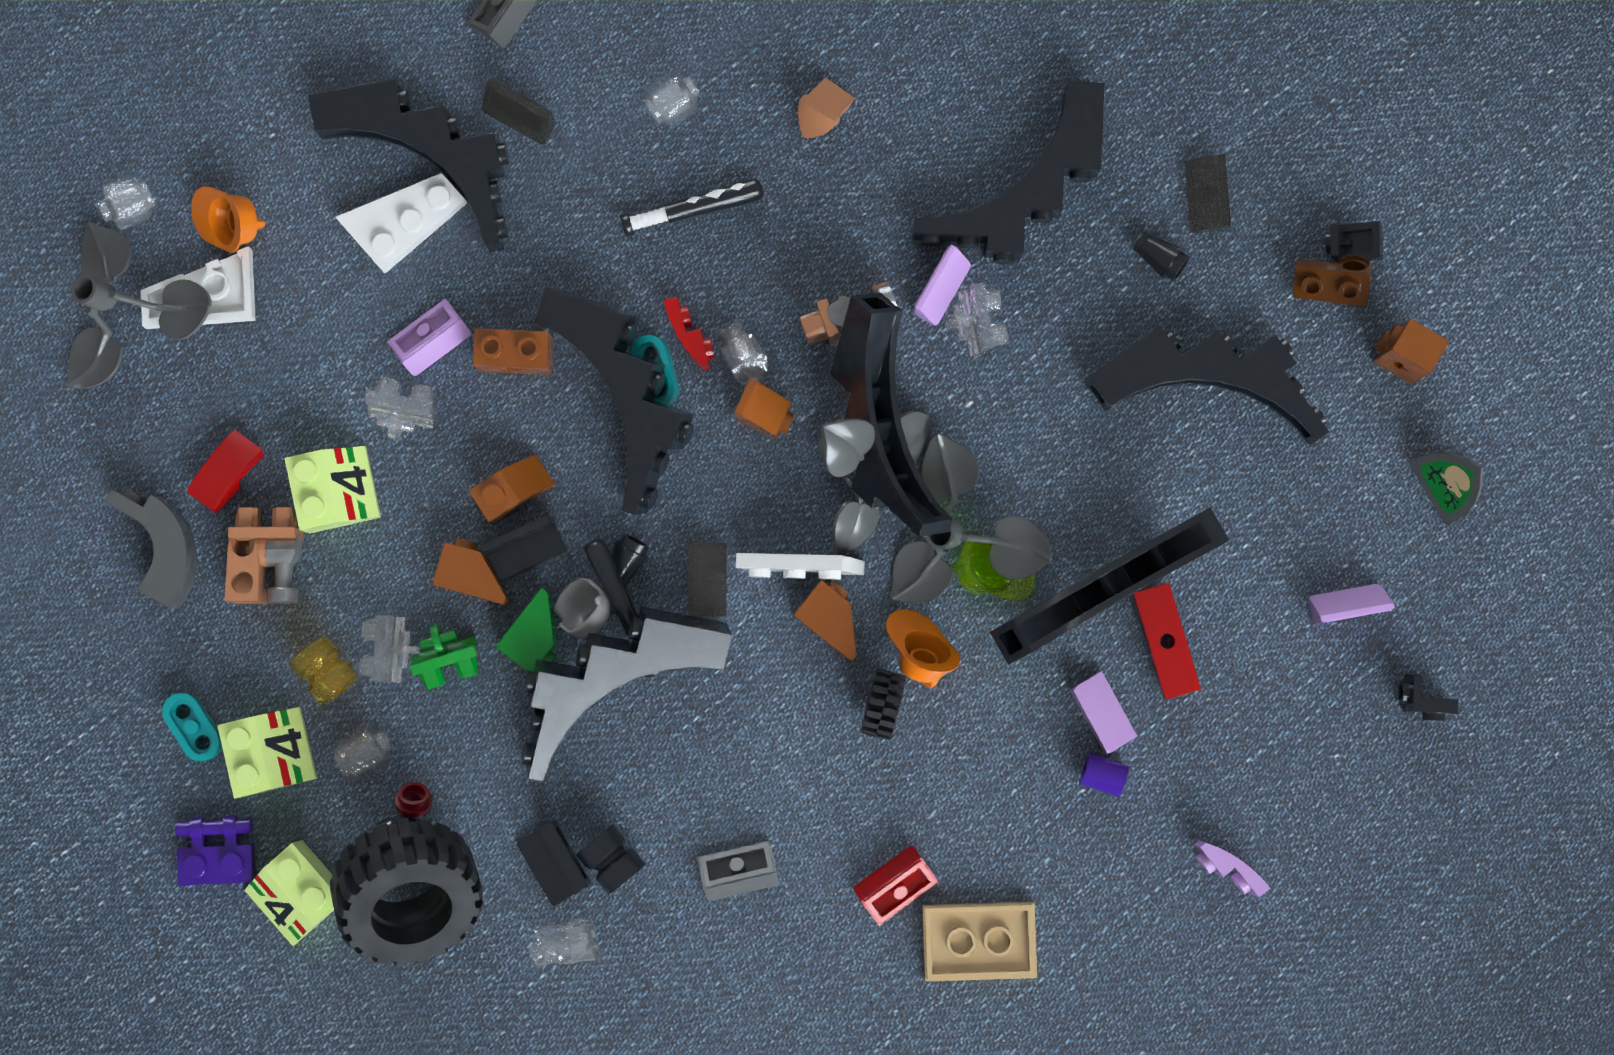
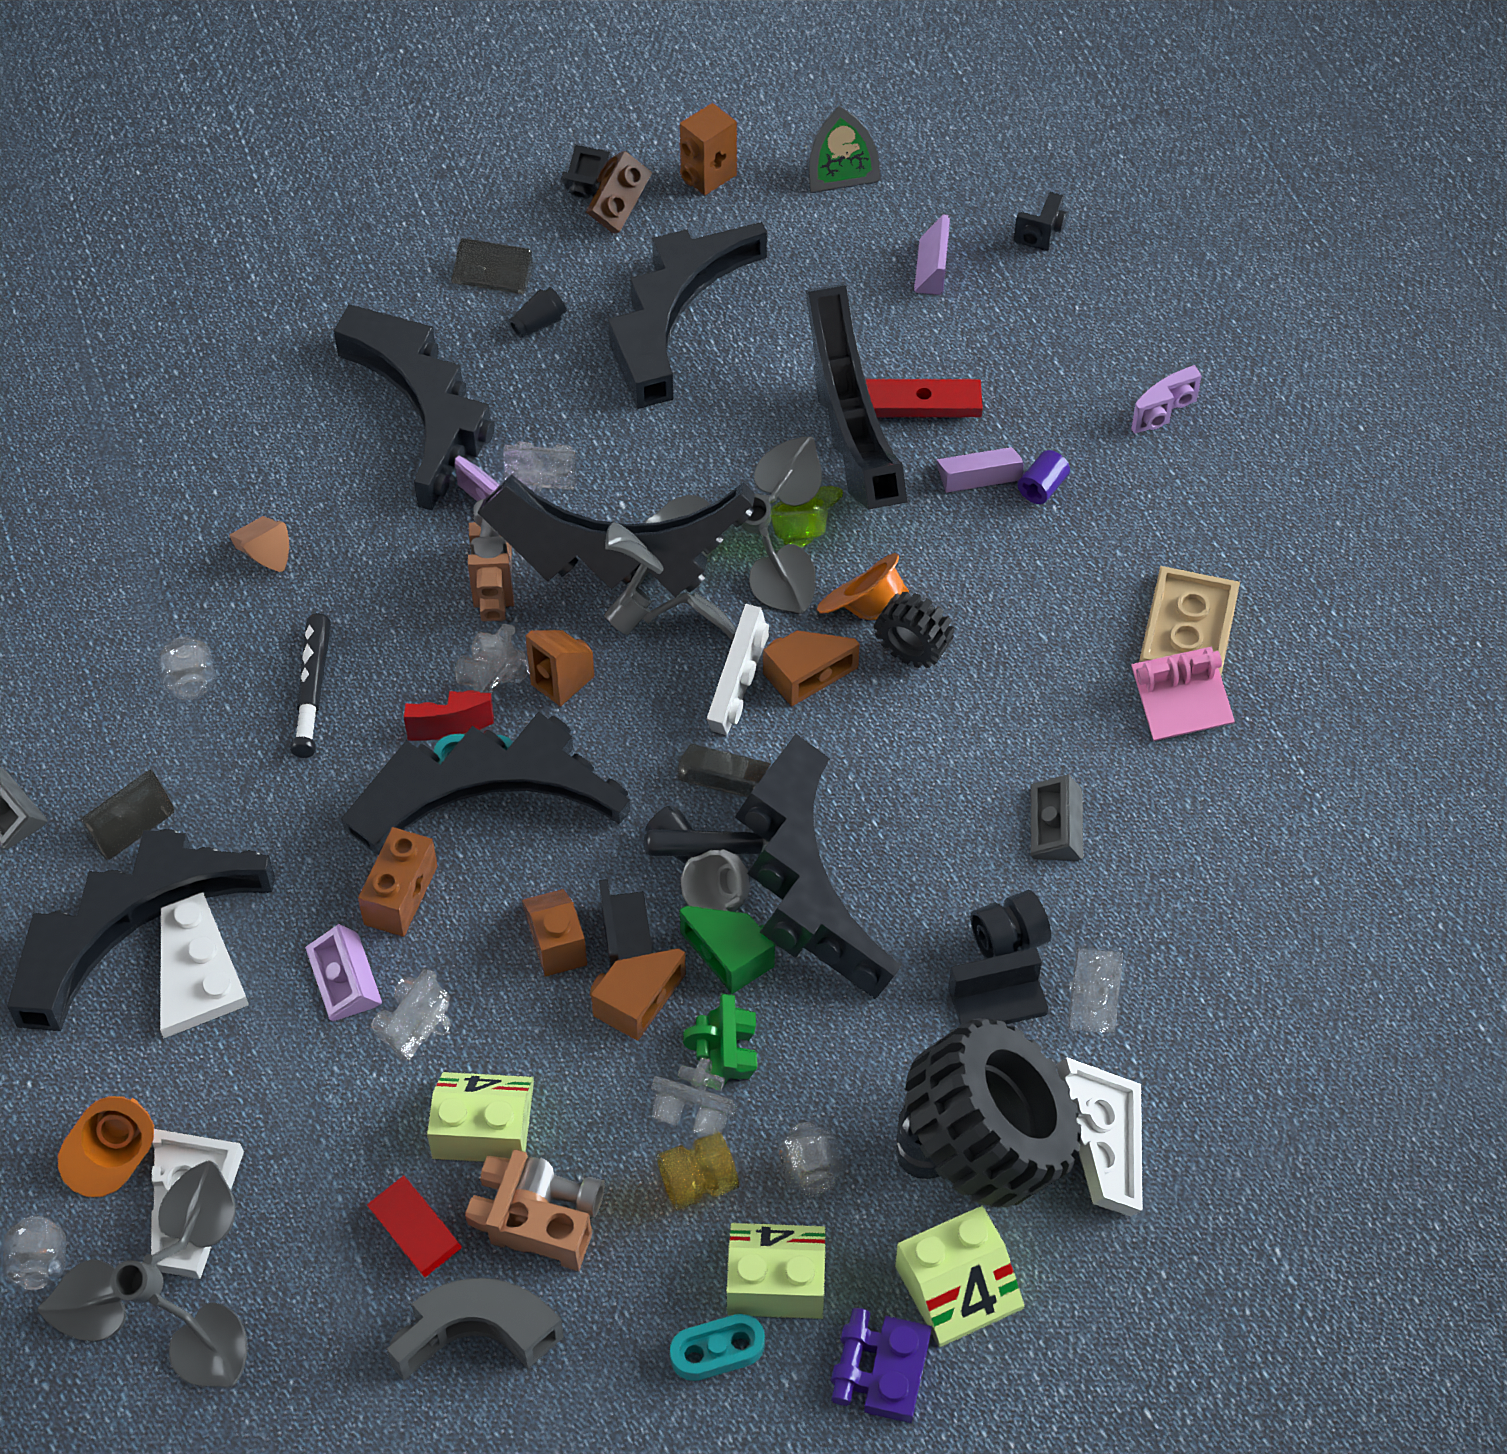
camera: 75 degrees left, 30 degrees down
dark red plate [395,782,433,817] -> none
red slope [853,846,939,926] -> none
none -> white wing [1056,1057,1142,1216]
none -> bright pink hinge [1131,647,1235,741]

